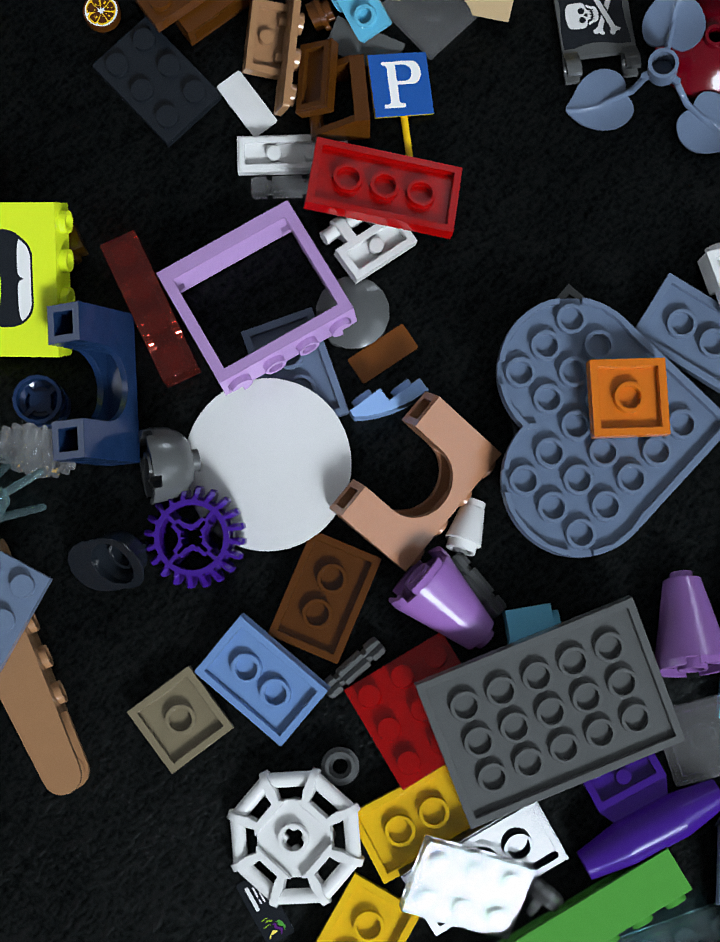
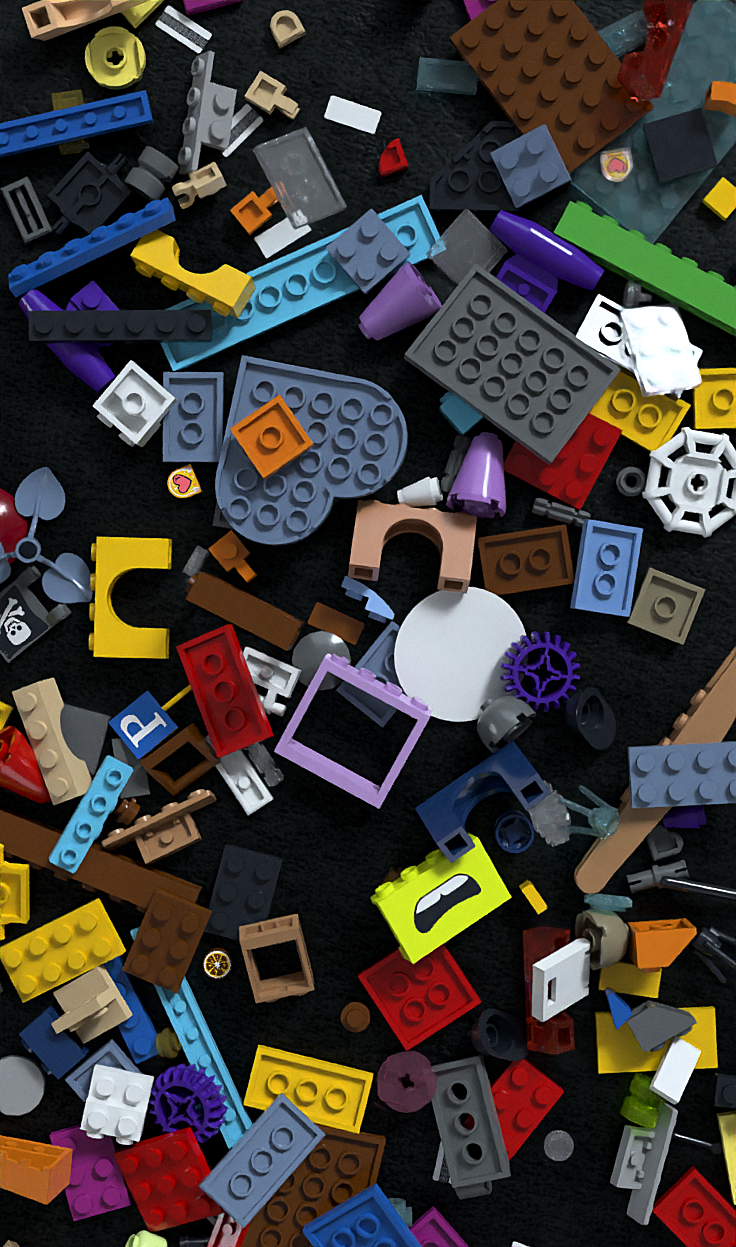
camera: 120 degrees left, 5 degrees up
clear red arch [100,230,202,388] -> none
white sticker [217,71,277,136] -> none
reddish brown tile [295,38,338,118] -> none
none -> yellow arch [89,537,172,659]
none -> tile [167,464,202,499]
none -> clear tile [183,545,210,576]
none -> reddish brown window [185,571,305,651]
none -> orange plate [209,530,257,583]
none -> medium nougat window [239,914,314,1003]

